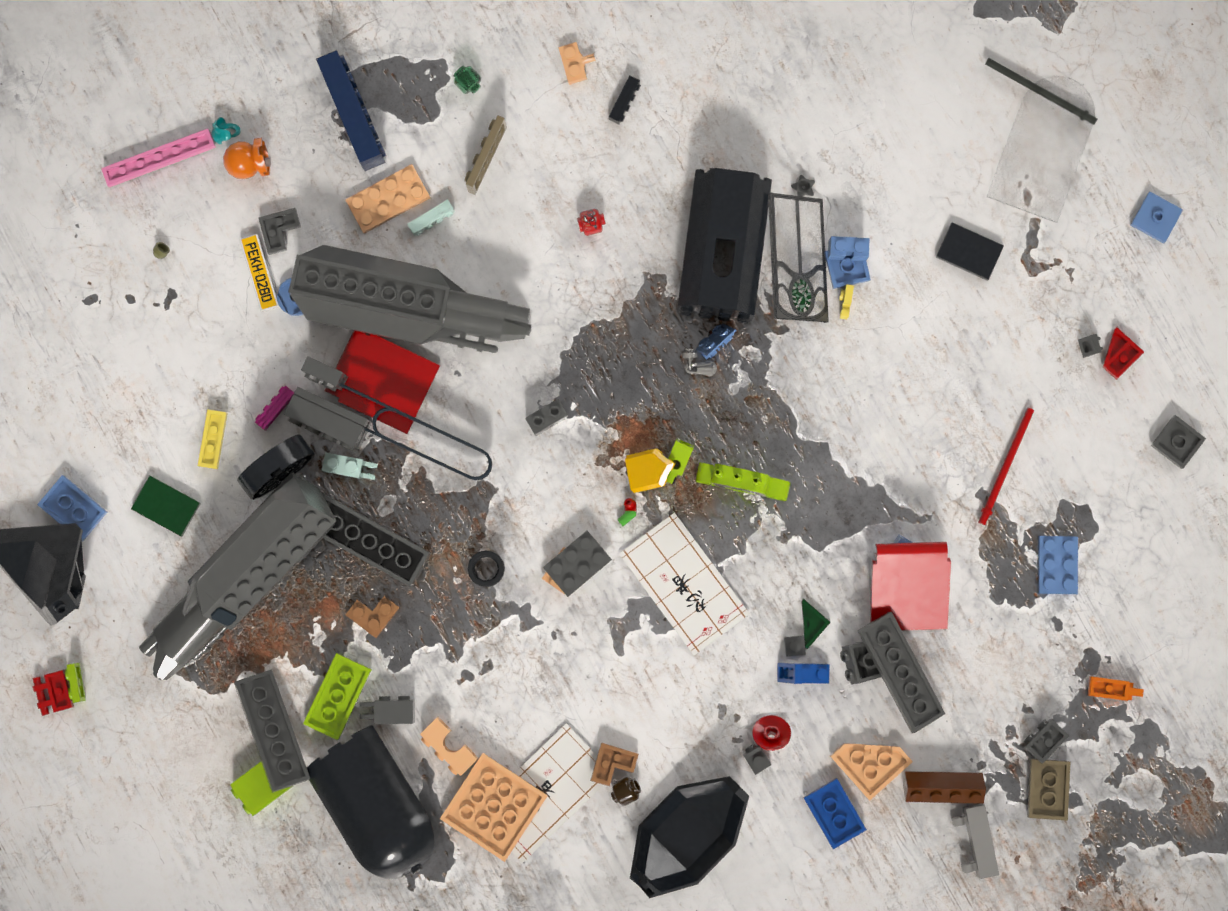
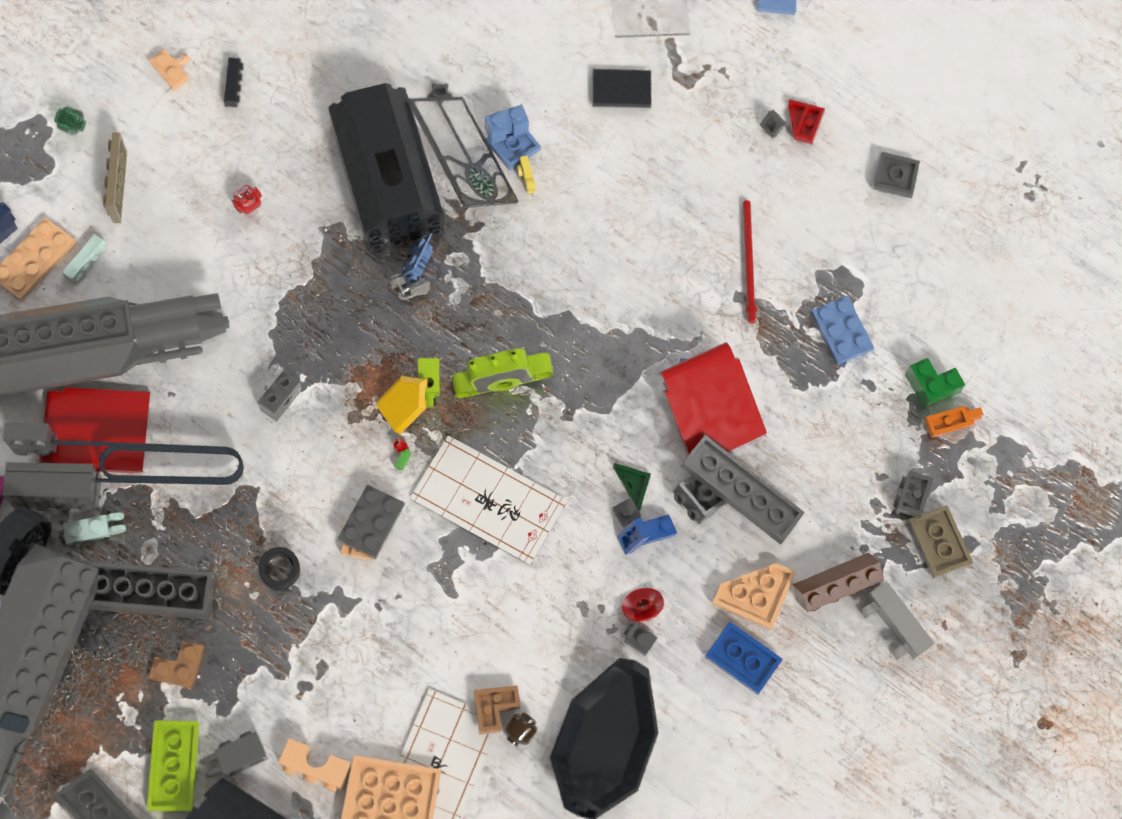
camera: 30 degrees left, 15 degrees down
none -> green brick [905,358,966,409]

